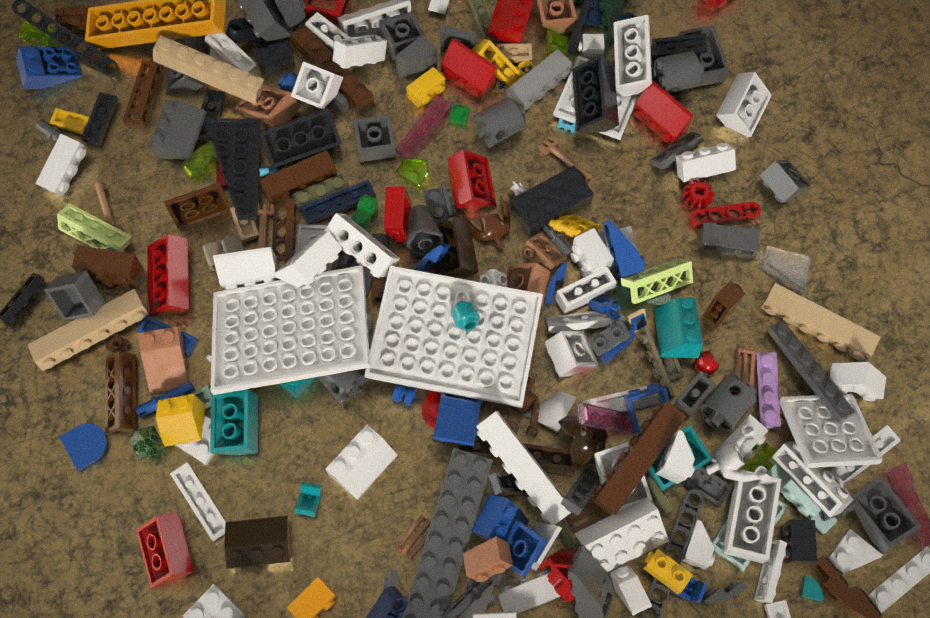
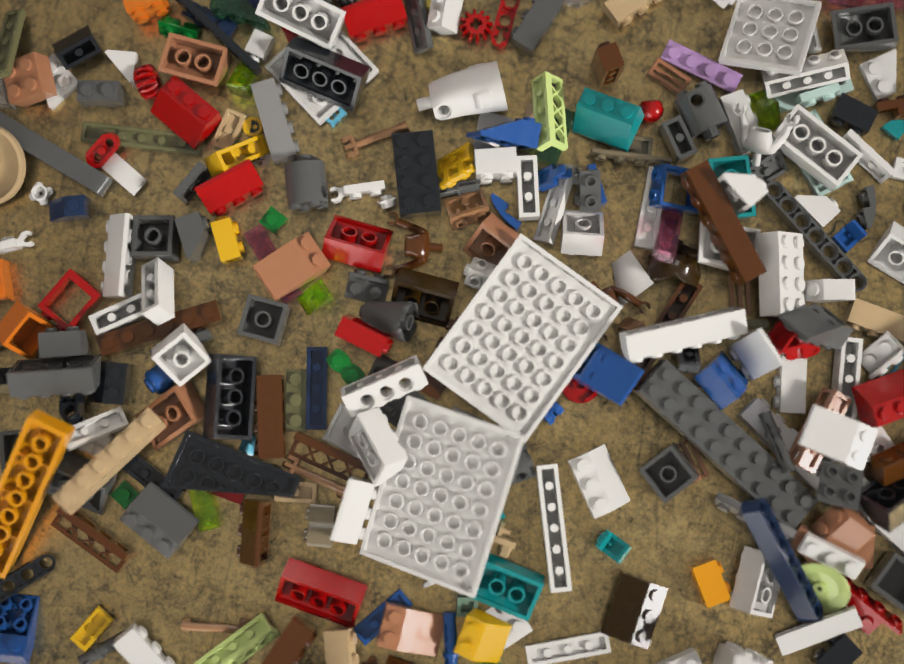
camera: 60 degrees left, 15 degrees up
black plate [81,92,119,146] -> none
blue slope [414,243,450,272] -> none
teal head [451,301,480,331] -> none
nougat brick [463,537,513,582] -> none
blue slope [505,520,546,578] -> none
dark grey plate [560,466,600,515] -> none
slope [625,308,647,333] -> none
yellow brick [643,549,693,594] -> none
olive tile [645,475,674,516] -> none
dark grey plate [767,320,855,422] -> none
none -> green plate [110,480,140,510]
none -> nougat slope [252,232,331,301]
none -> white plate [330,180,386,204]
none -> white torso [416,61,508,121]
none -> tan hips [493,521,517,558]
none -> white brick [535,463,572,593]
none -> dark grey brick [639,442,700,503]

